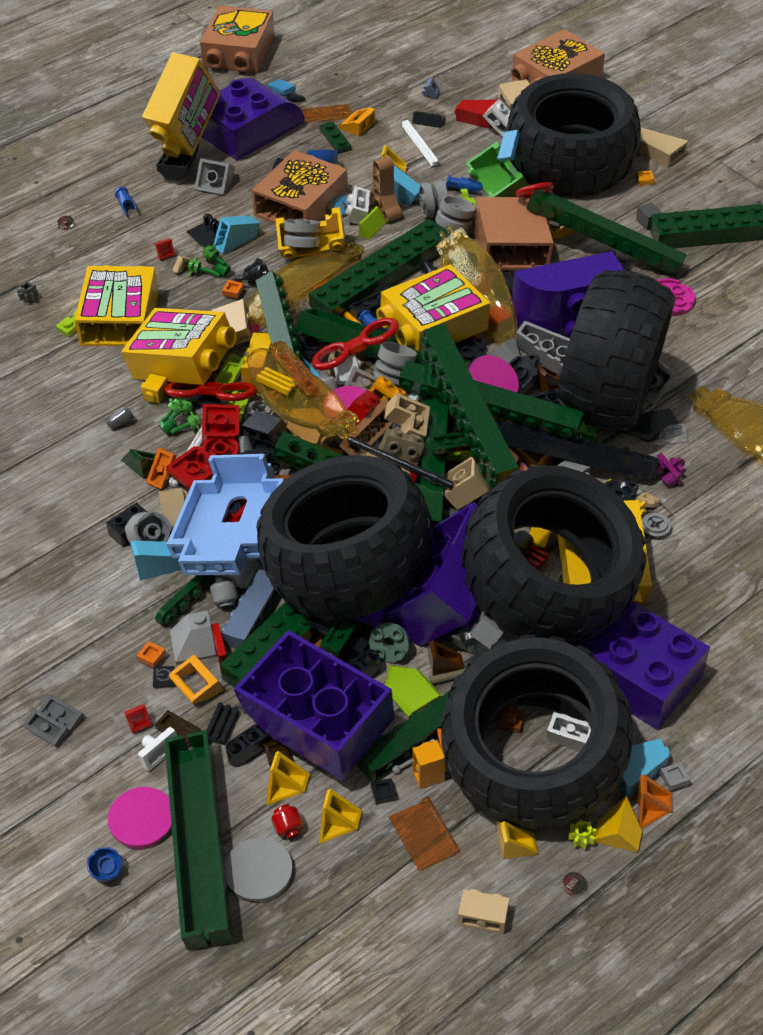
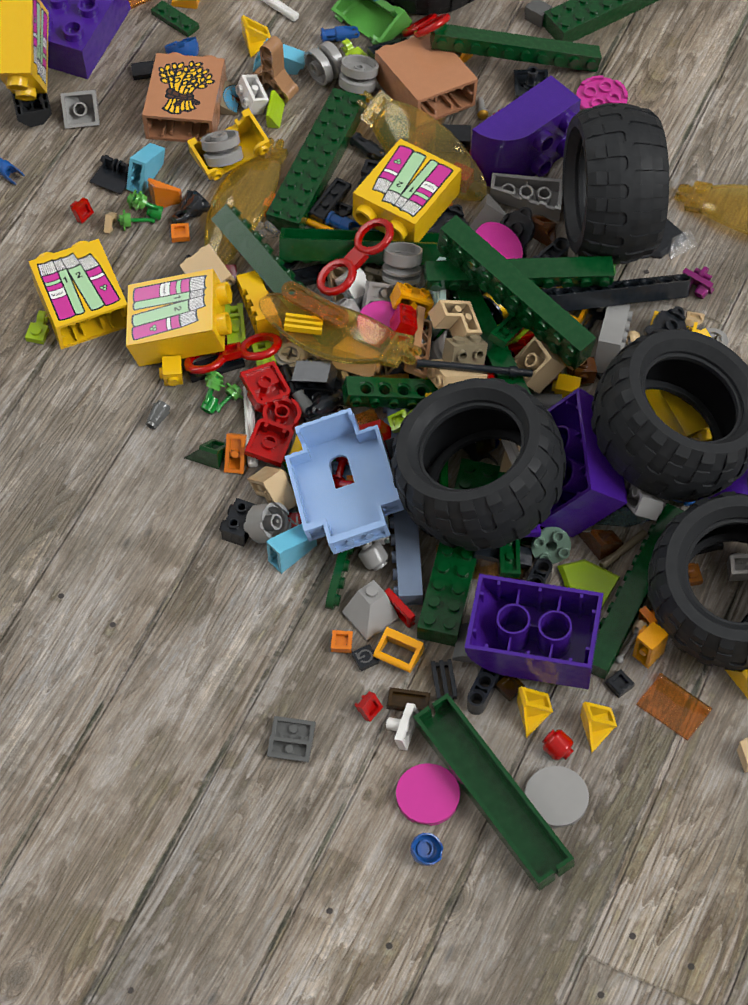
camera: 25 degrees left, 10 degrees up
none -> orange slope [148,178,182,208]

